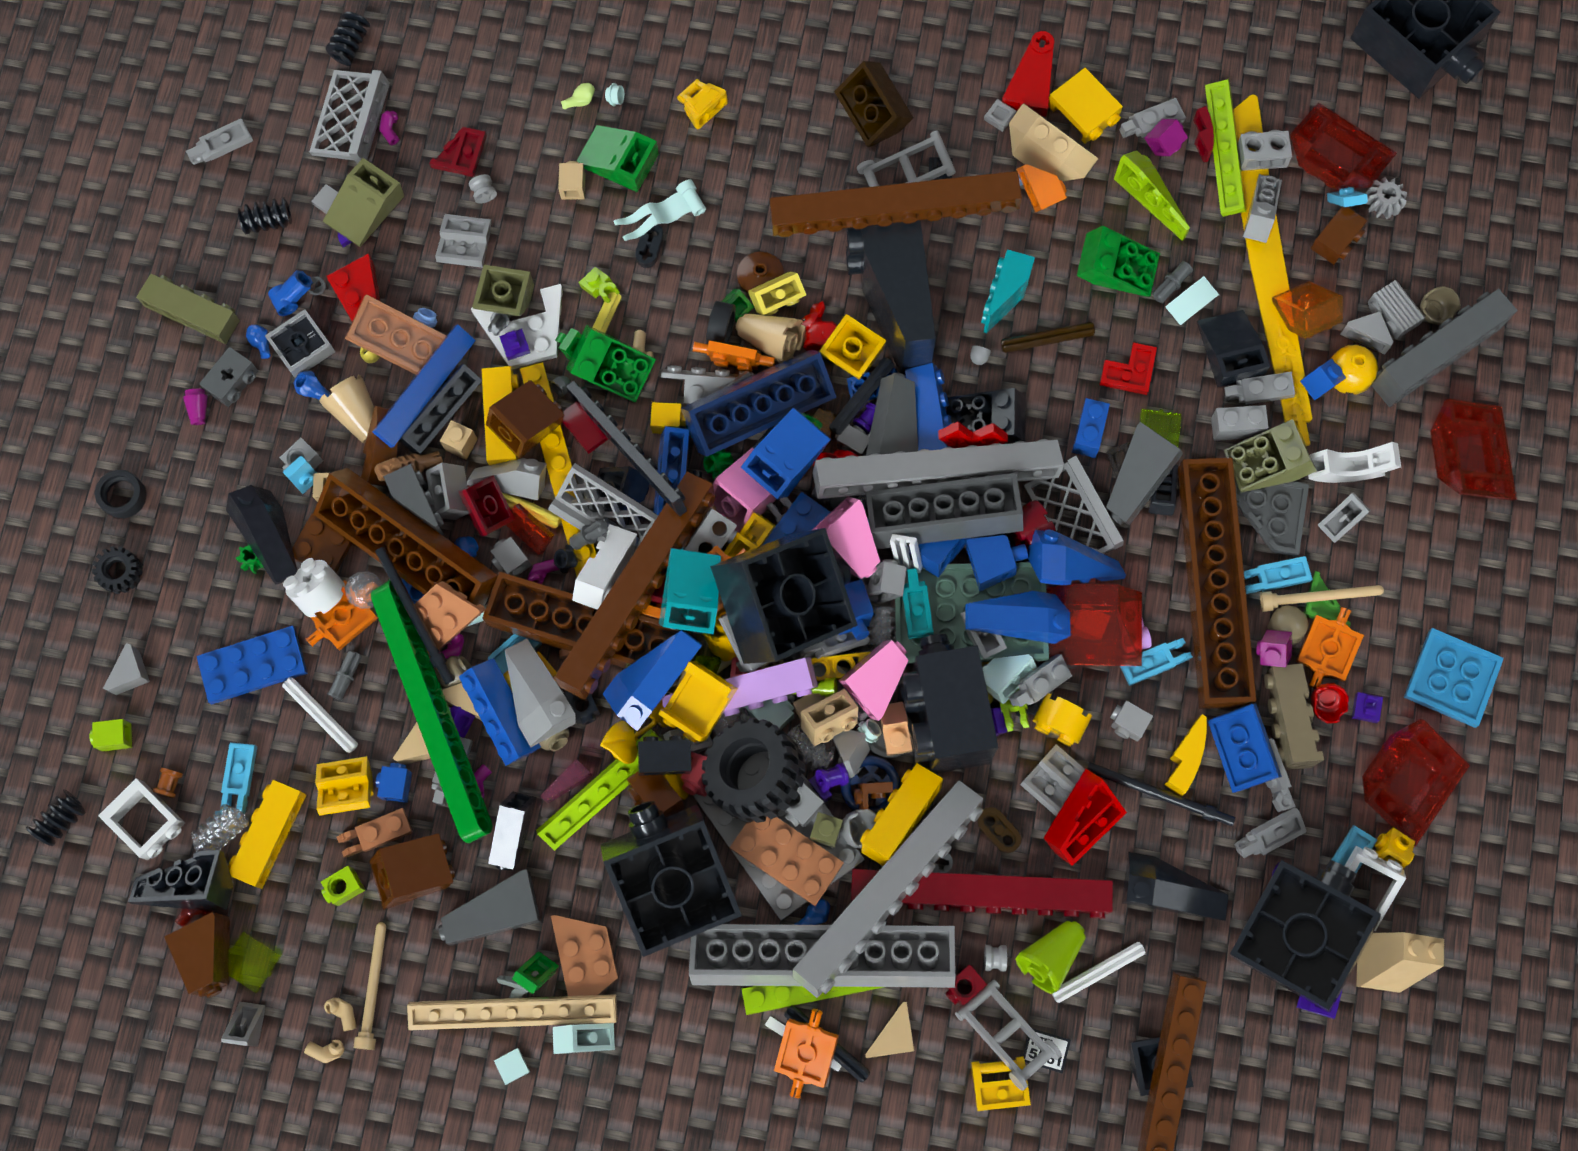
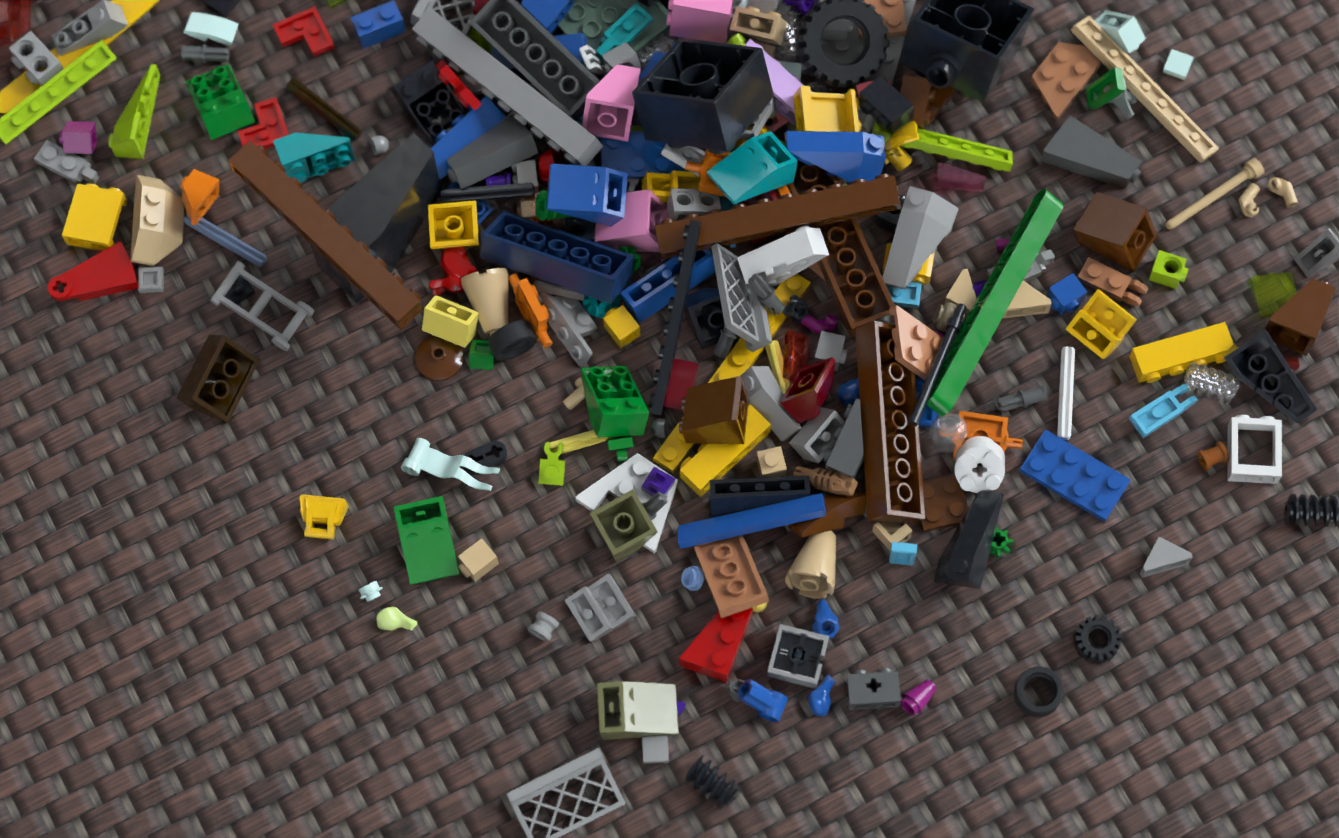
camera: 130 degrees left, 5 degrees down
lime brick [89,719,132,751] -> none
olive brick [136,274,240,344] -> none
light grey brick [279,438,323,470] -> none
magenta arm [379,110,399,146] -> none
dark red wing [429,127,487,177] -> none
blue brick [459,658,541,766] -> none
slope [488,791,537,870] -> none
dark red slope [1193,106,1214,163] -> none
none -> red plate [238,97,289,149]

